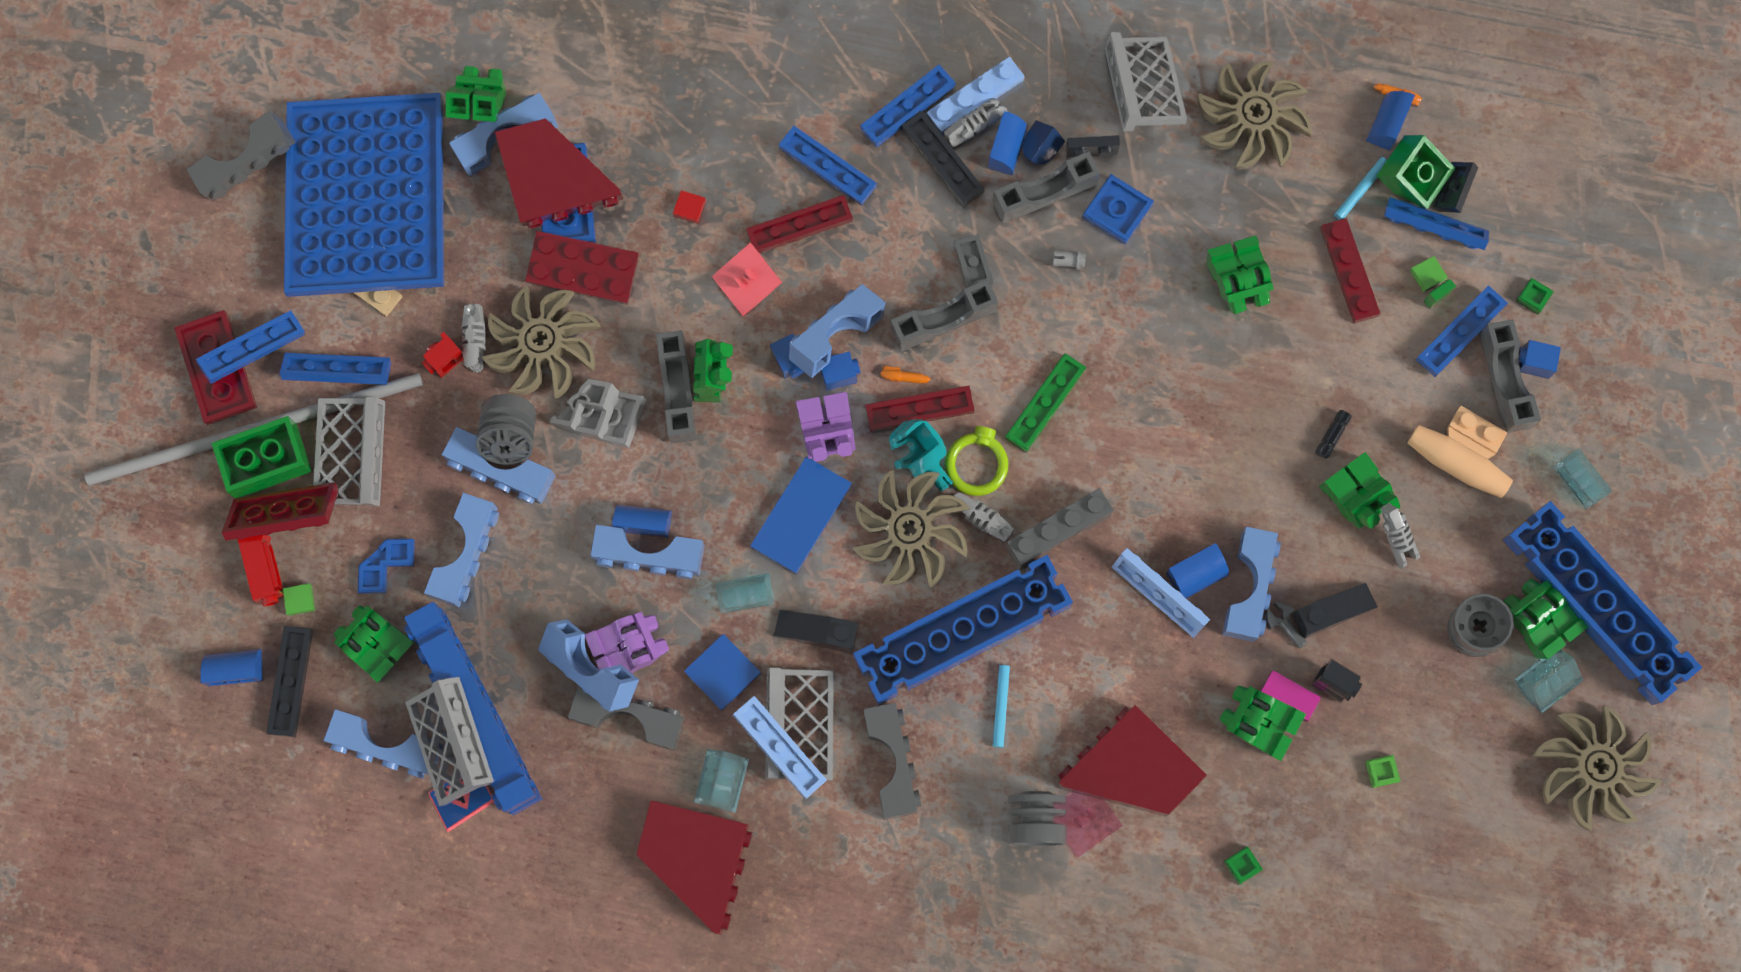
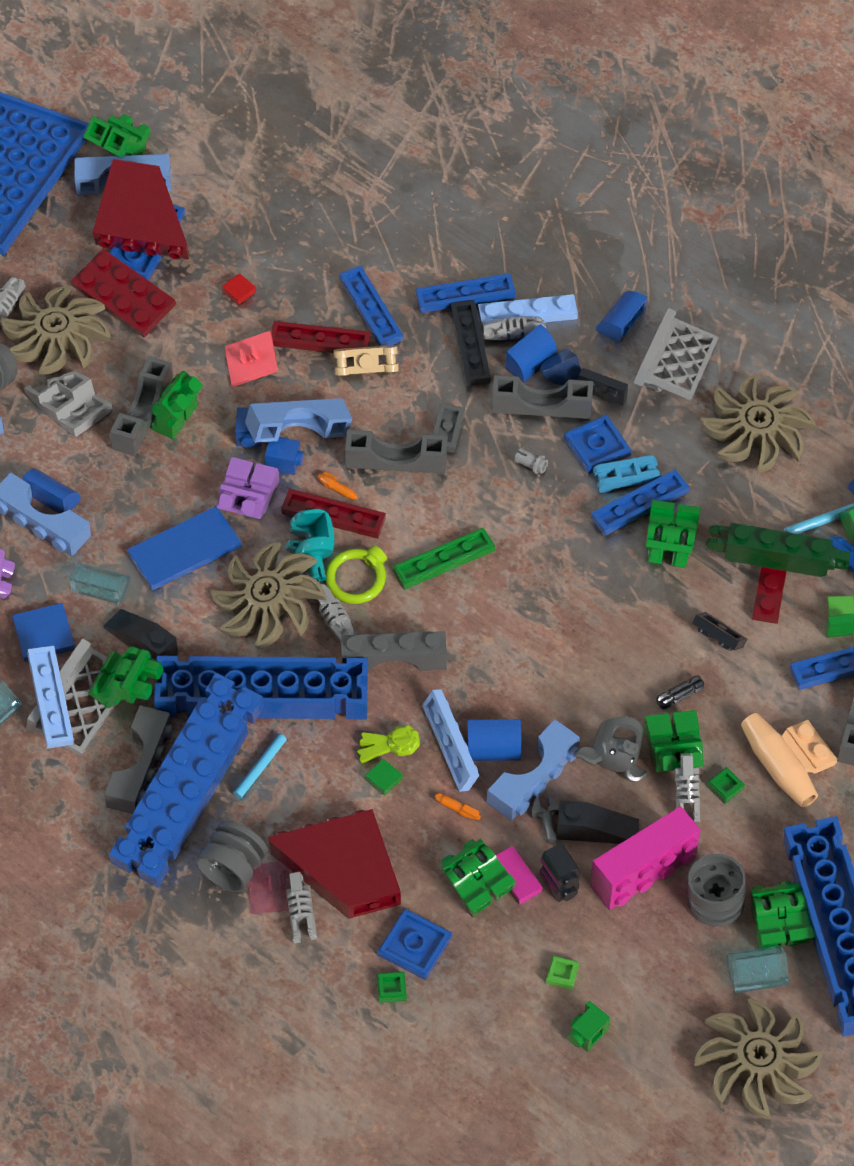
camera: 25 degrees right, 20 degrees down
none -> green hips [88,647,163,708]
none -> blue brick [109,673,264,888]
none -> light grey hinge [286,872,318,944]
none -> tan plate [333,345,399,376]
none -> lime piece [357,725,420,763]
none -> green tile [365,758,403,796]
none -> blue tile [377,909,452,980]
none -> orange piece [435,793,481,820]
none -> green brick [567,1000,611,1052]
none -> dark grey piece [575,716,648,782]
none -> dark pink brick [590,806,701,910]
none -> blue plate [591,469,689,536]
none -> dark azure plate [593,455,661,493]
none -> blue brick [595,291,647,343]
none -> black plate [692,612,748,651]
none -> dark green hinge [706,522,850,577]
none -> green tile [707,767,745,804]

